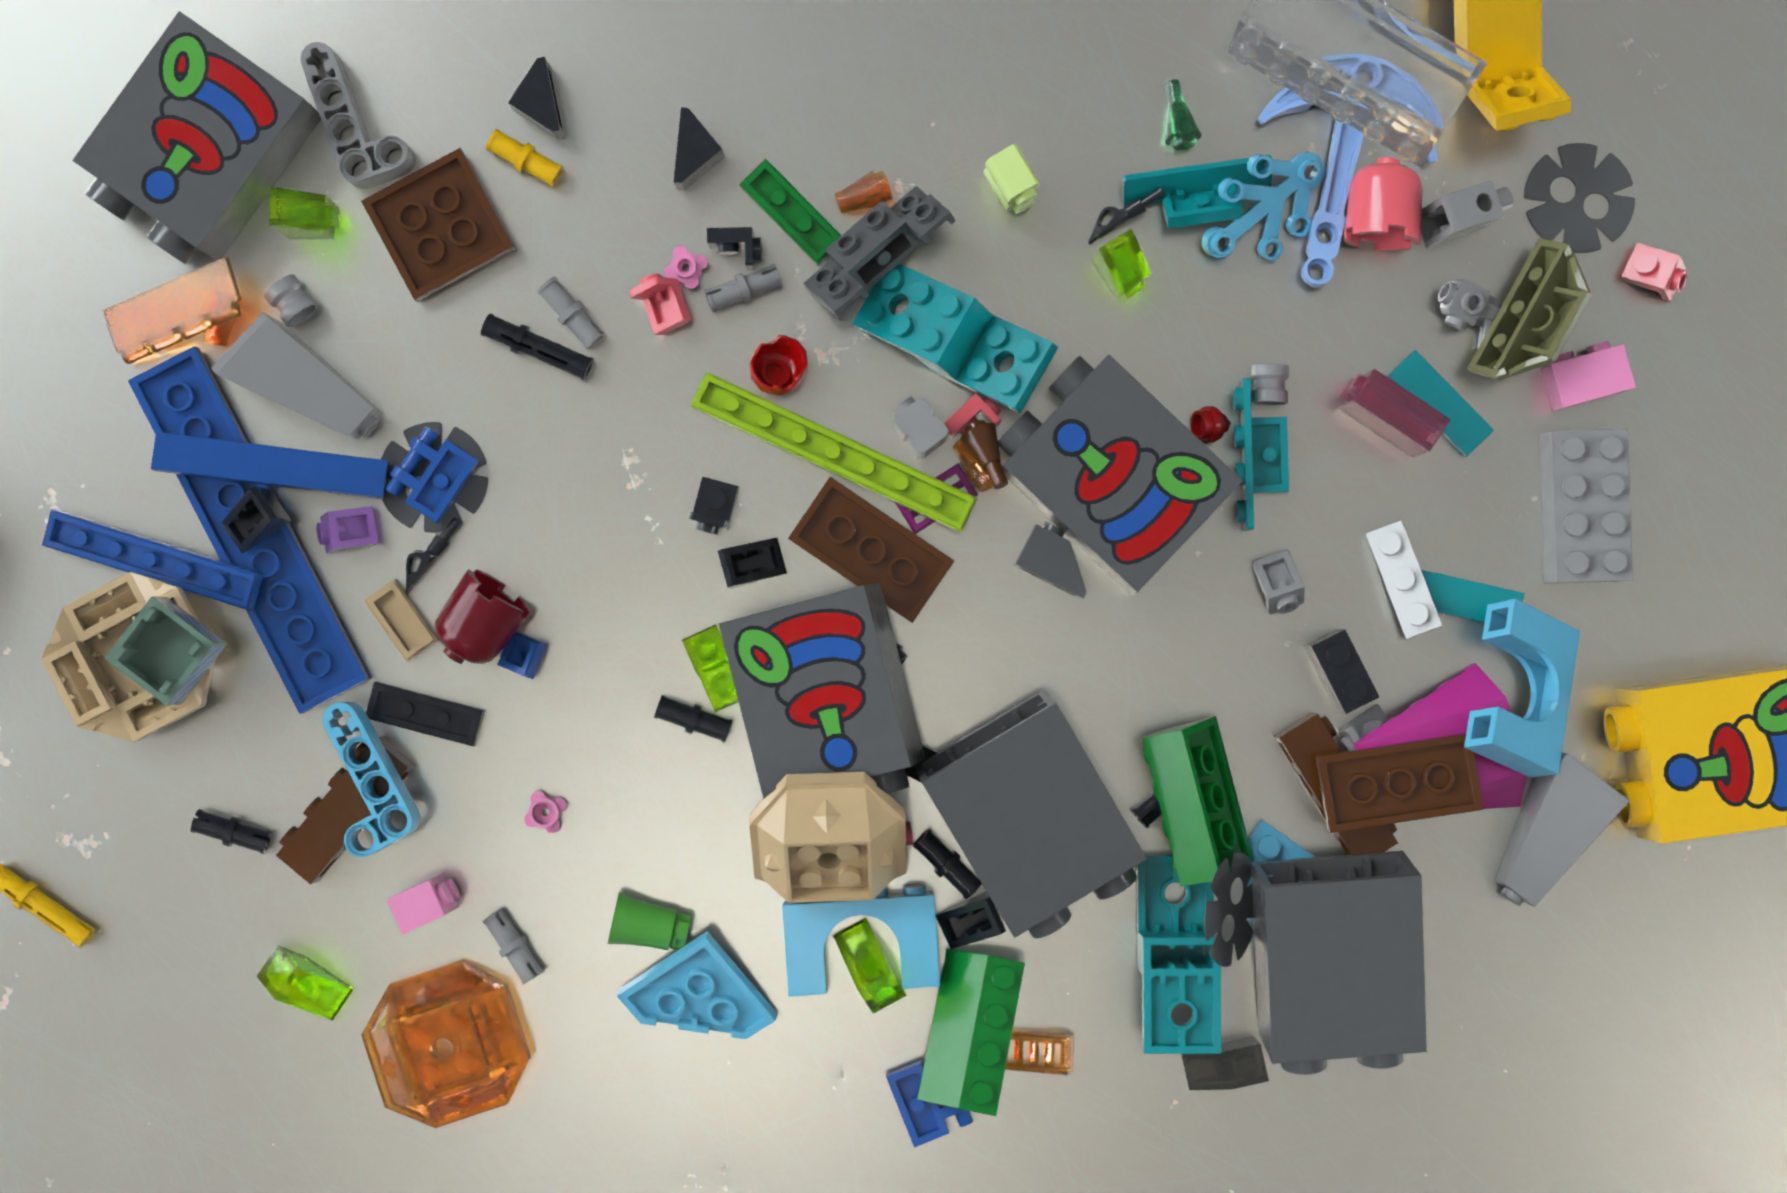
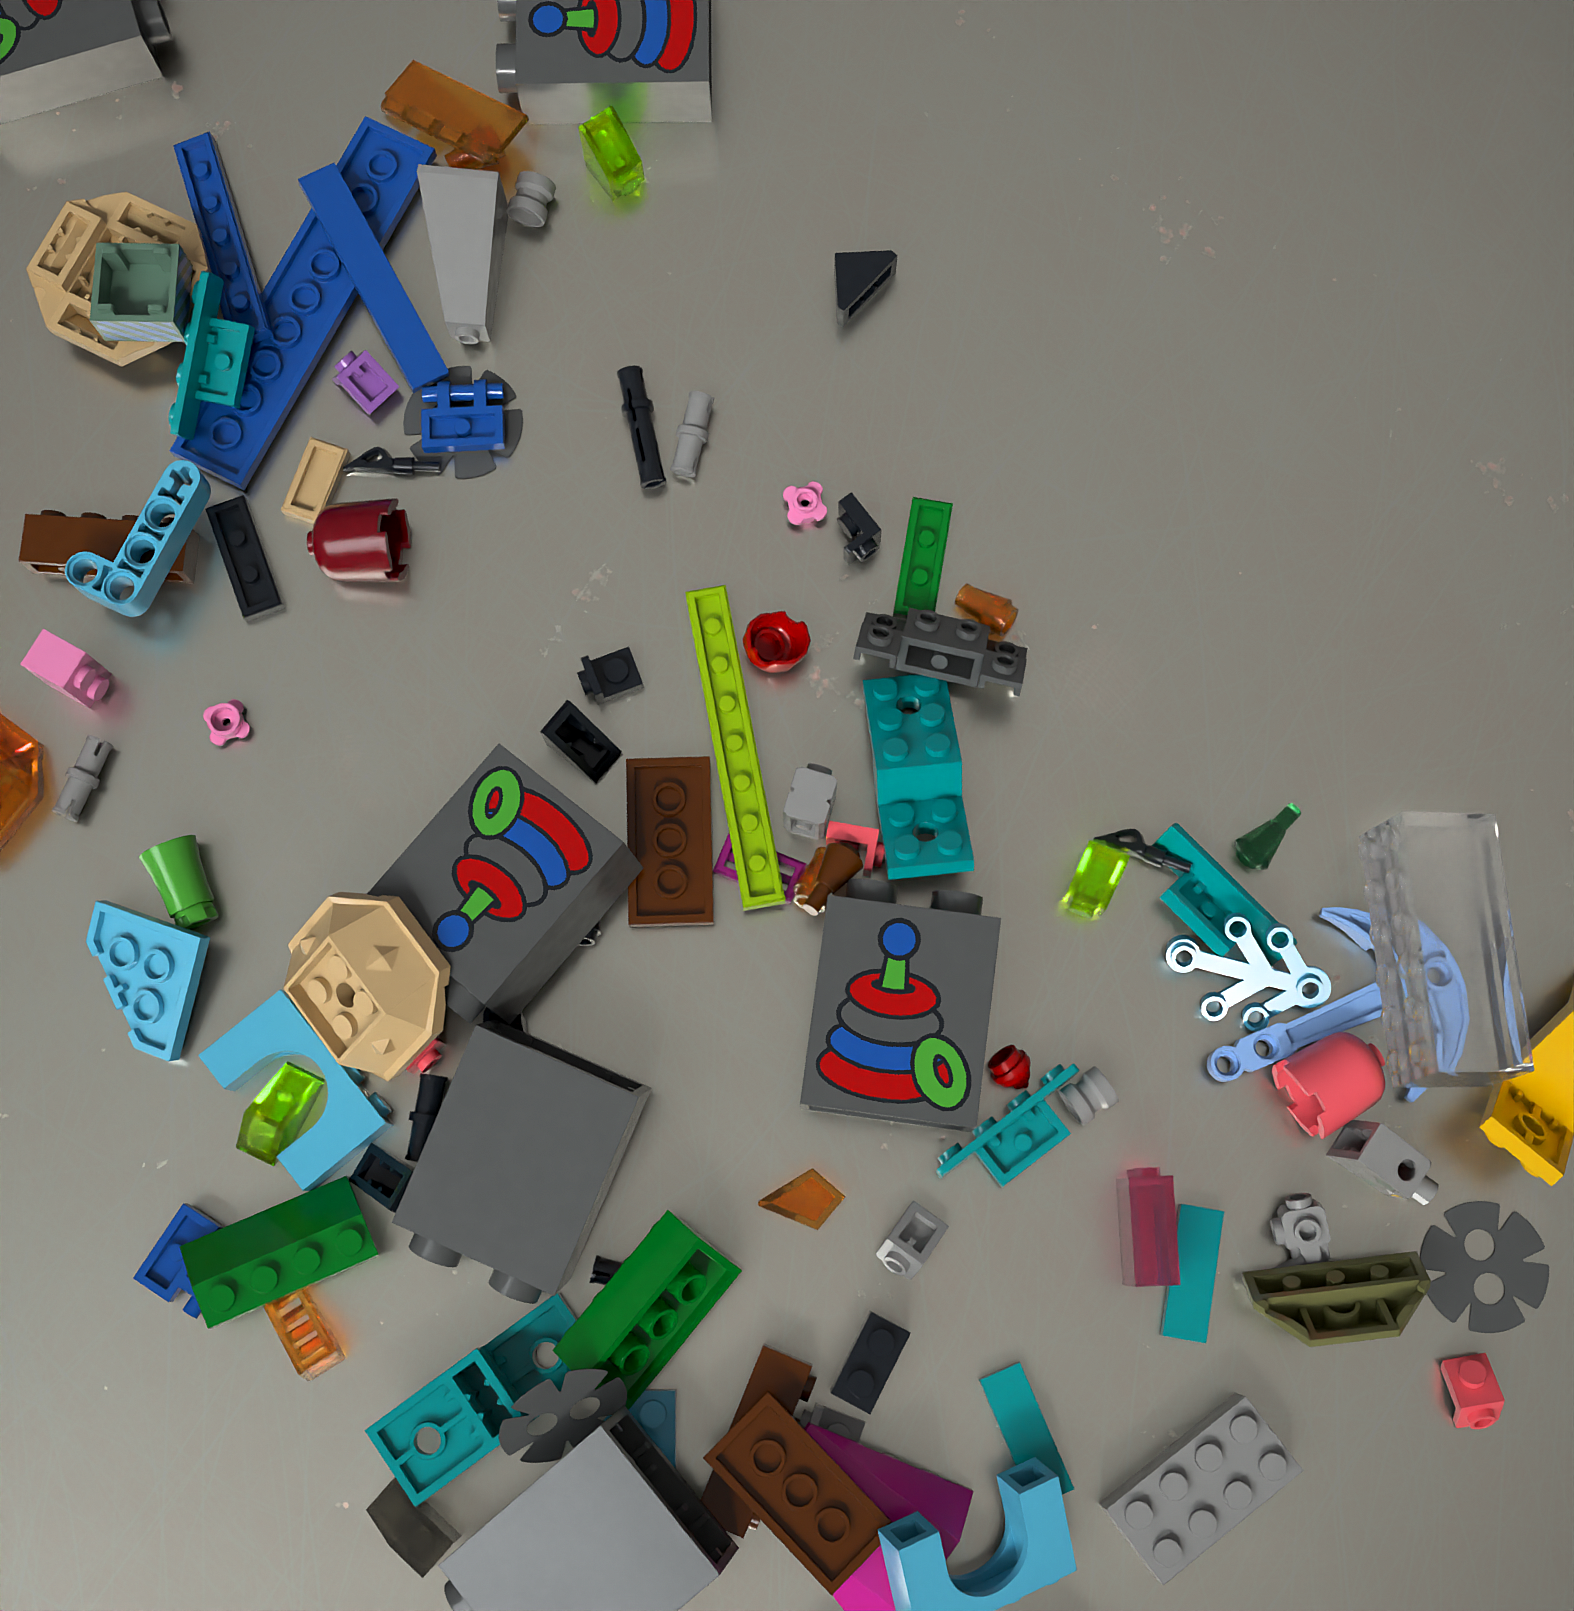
camera: 55 degrees right, 10 degrees down
black pin [190,809,272,854] -> none
black slope [221,486,292,554] -> none
light grey beam [300,42,415,189] -> none
reddish brown plate [361,148,516,302] -> none
yellow pin [485,129,563,187] -> none
blue tile [497,631,547,679] -> none
coral bracket [629,274,692,335] -> none
black pin [654,695,733,743] -> none
black slope [673,107,725,190] -> none
clear neon green slope [682,624,738,712] -> none
light grey pin [704,264,783,312] -> none
yellowish green brick [983,144,1040,214] -> none
dark grey slope [1014,522,1087,600] -> none
white plate [1366,520,1443,640] -> none
bright pink brick [1540,341,1636,412] -> none
none -> teal bracket [168,271,255,440]
none -> clear orange piece [758,1168,846,1230]

